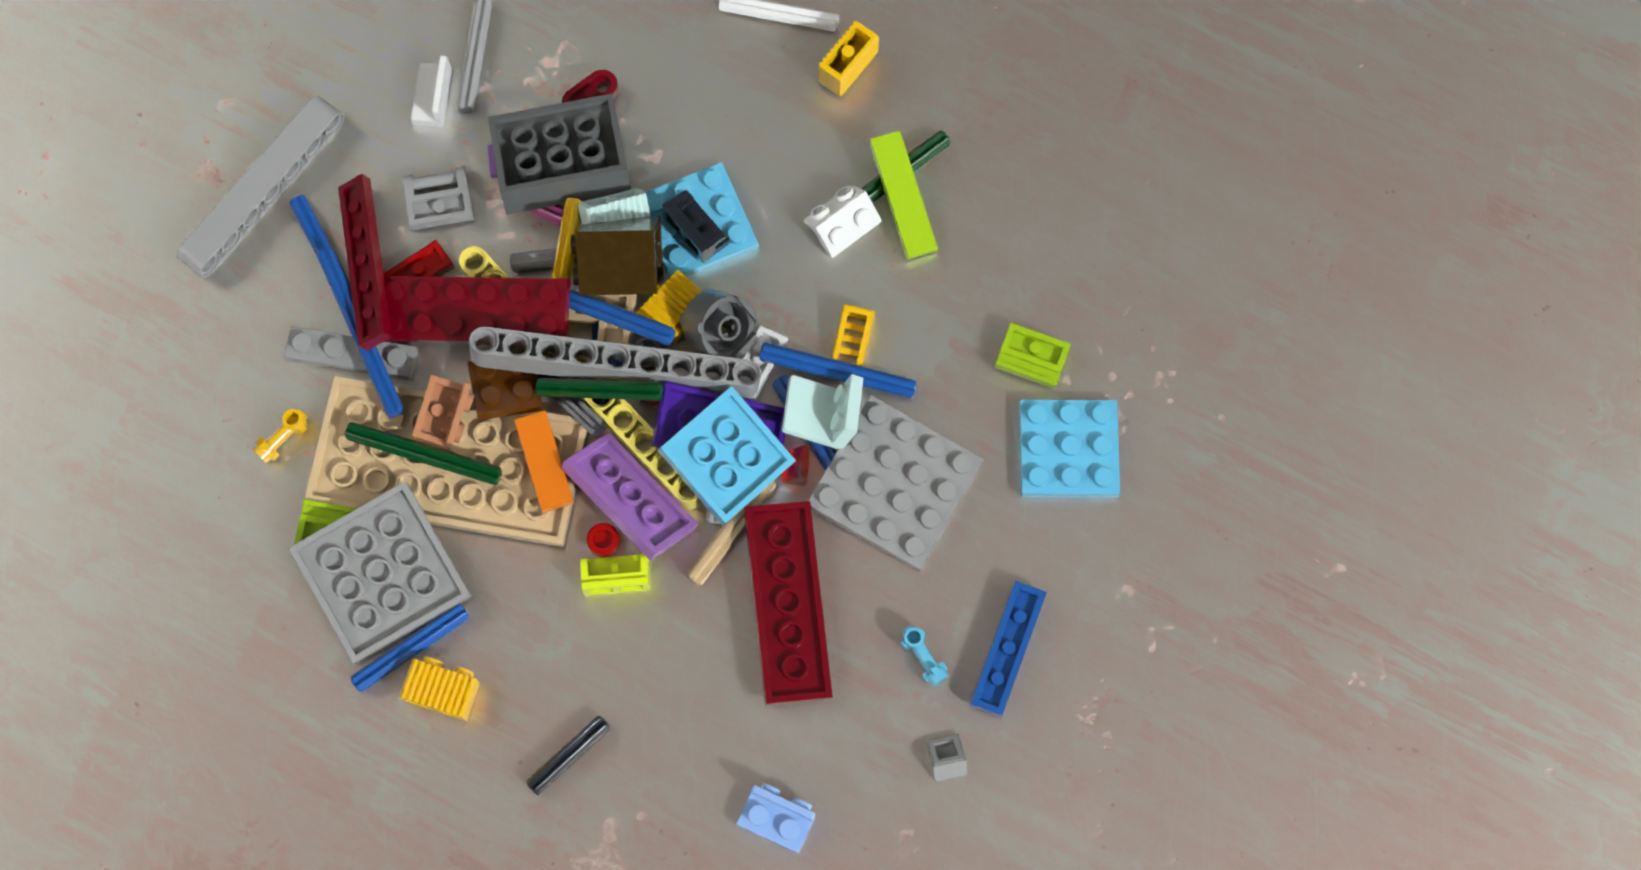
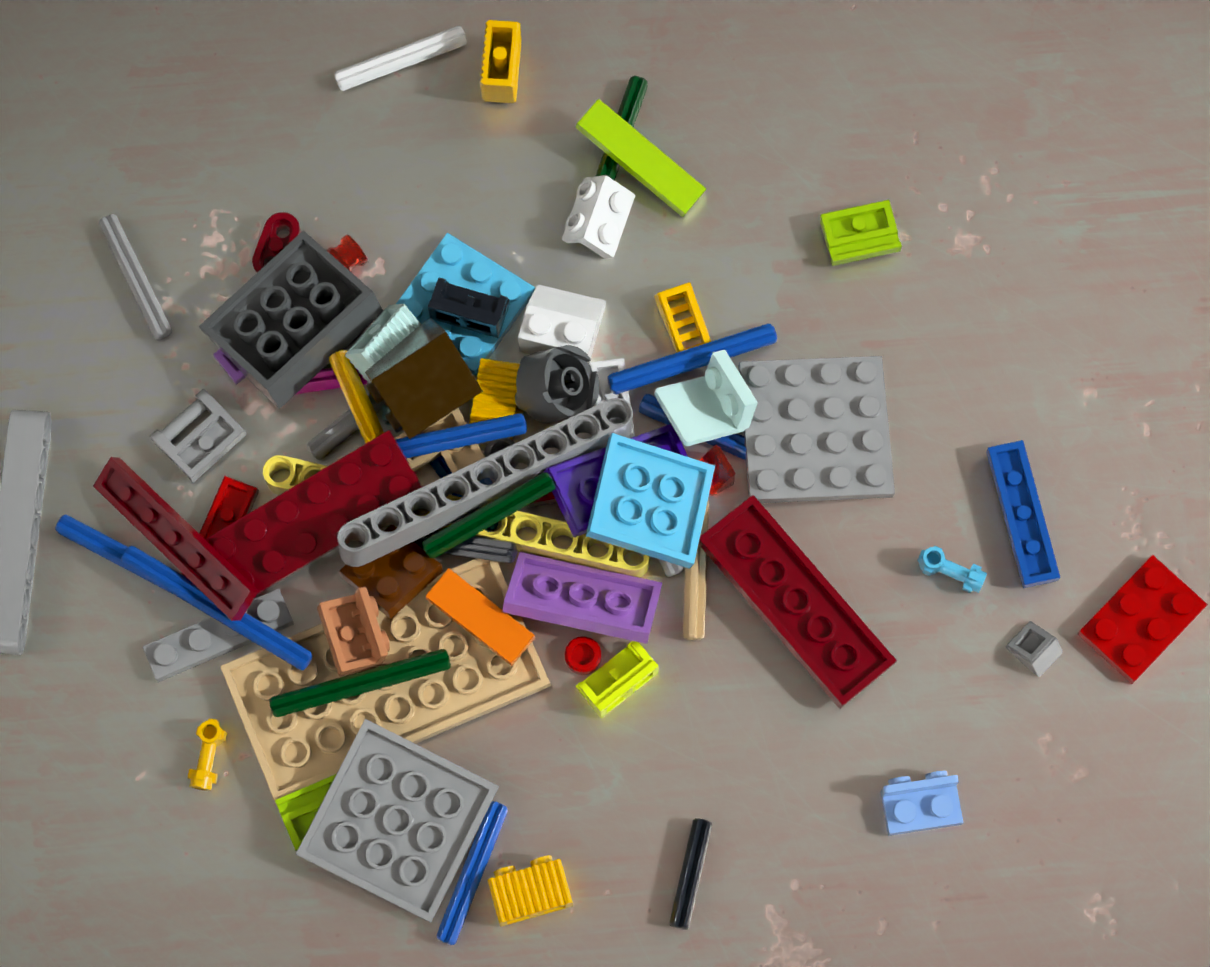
camera: 30 degrees left, 0 degrees up
white panel [411,55,452,128] -> none
medium azure plate [1019,399,1120,497] -> none
none -> clear red wheel [327,234,369,272]
none -> white slope [518,284,606,364]
none -> red plate [1077,555,1208,684]

